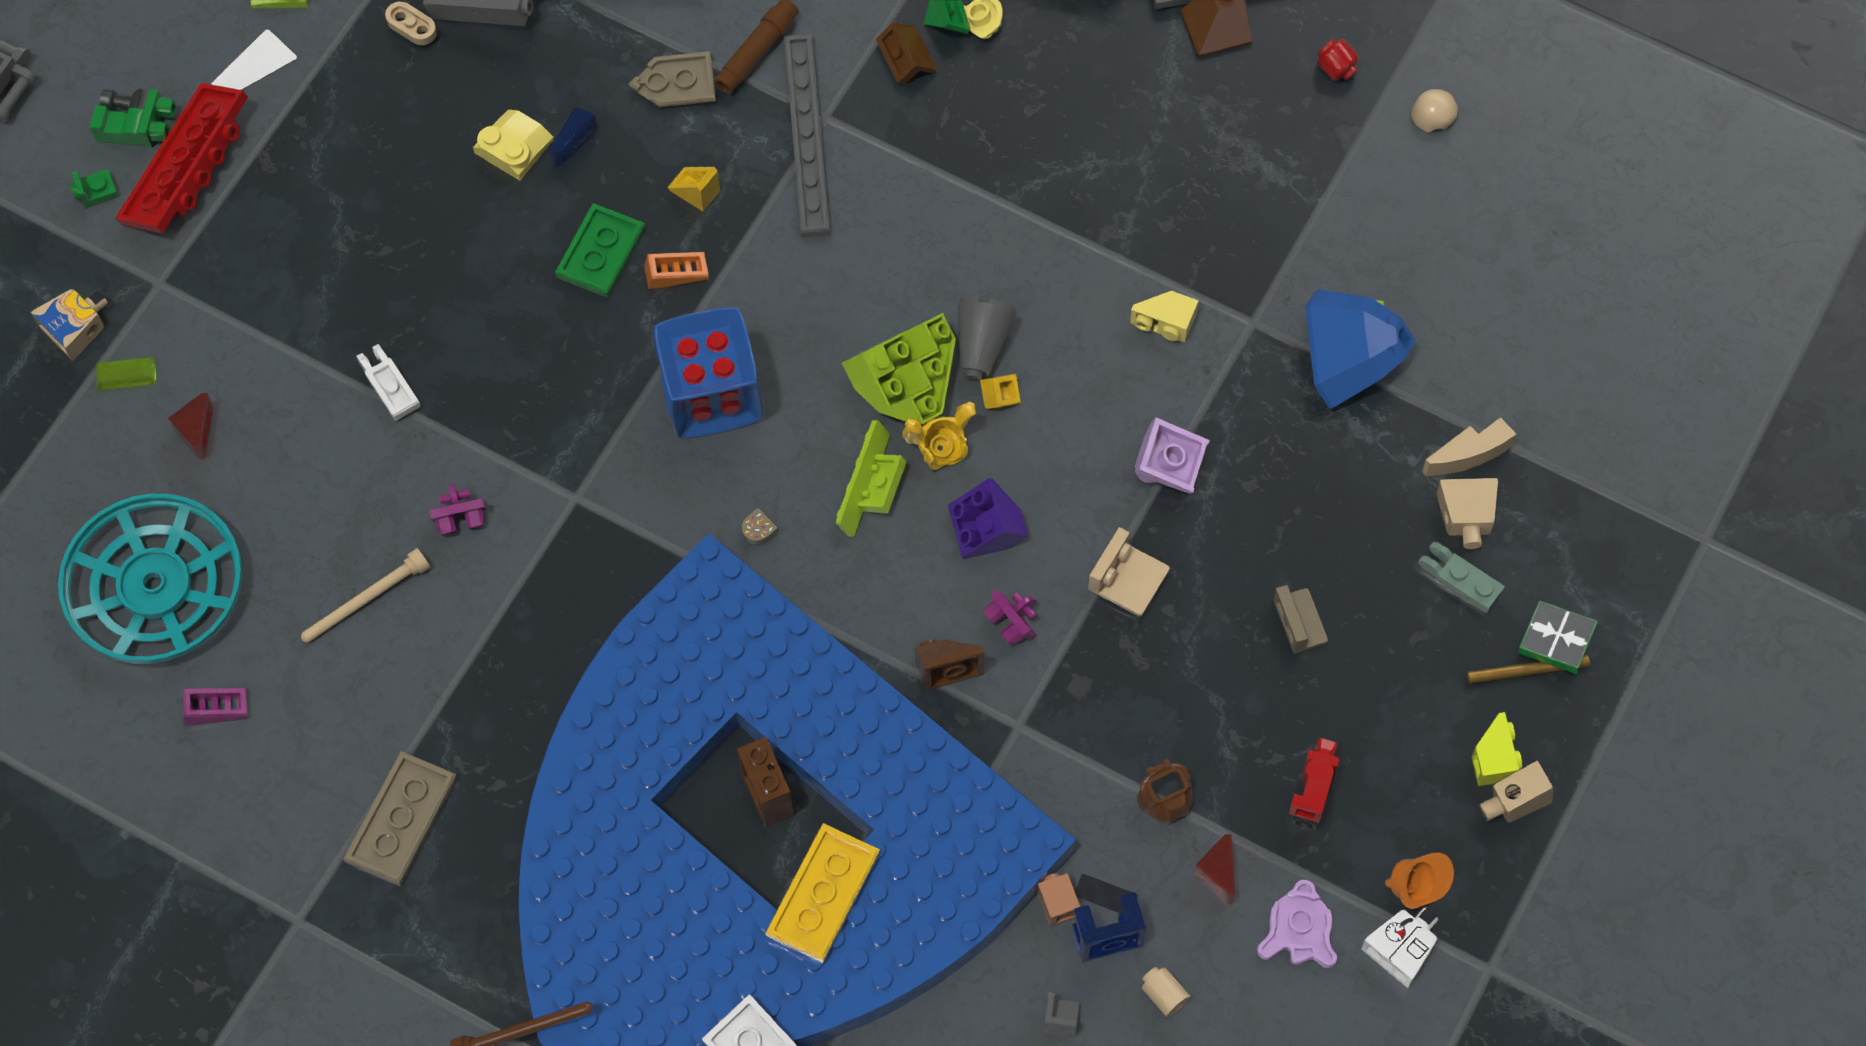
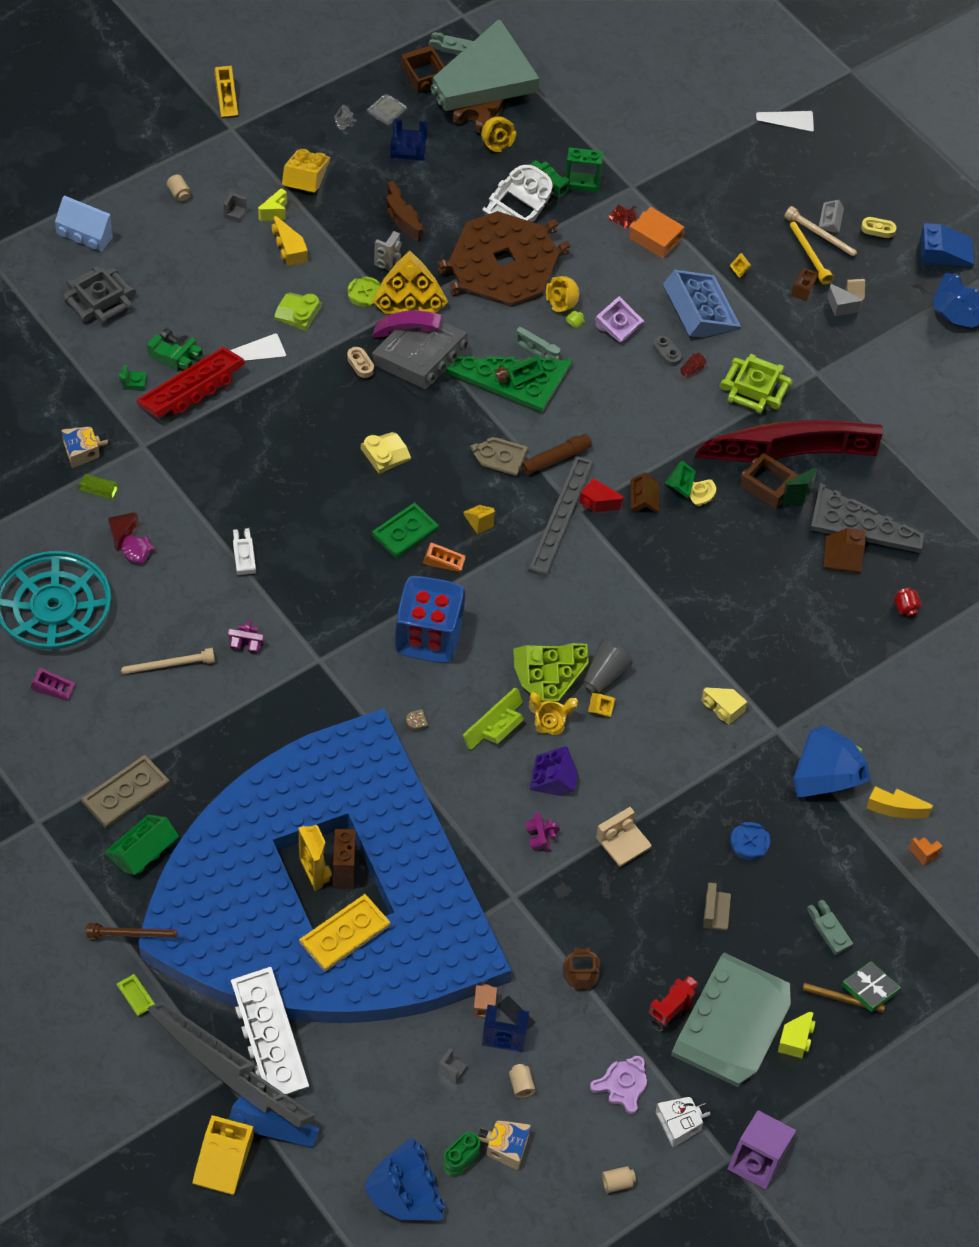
camera: 20 degrees right, 10 degrees down
clear blue slope [549,107,597,168] -> none
reddish brown slope [915,639,984,691] -> none
lavender slope [1135,418,1210,494] -> none
clear red slope [1193,834,1235,904] -> none
orange piece [1385,852,1454,909] -> none
tan hair [1411,89,1458,133] -> none
tan slope [1422,417,1517,476] -> none
tan torso [1437,478,1498,549] -> none
tan torso [1479,761,1553,822] -> none
none -> green slope [104,814,179,875]
none -> magenta animal [122,535,156,564]
none -> yellow slope [299,825,332,891]
none -> red slope [579,478,624,512]
none -> sand green slope [671,953,791,1087]
none -> medium lavender slope [728,1110,796,1189]
none -> blue tile [730,822,770,860]
none -> yellow slope [866,786,933,819]
none -> orange panel [909,837,942,866]

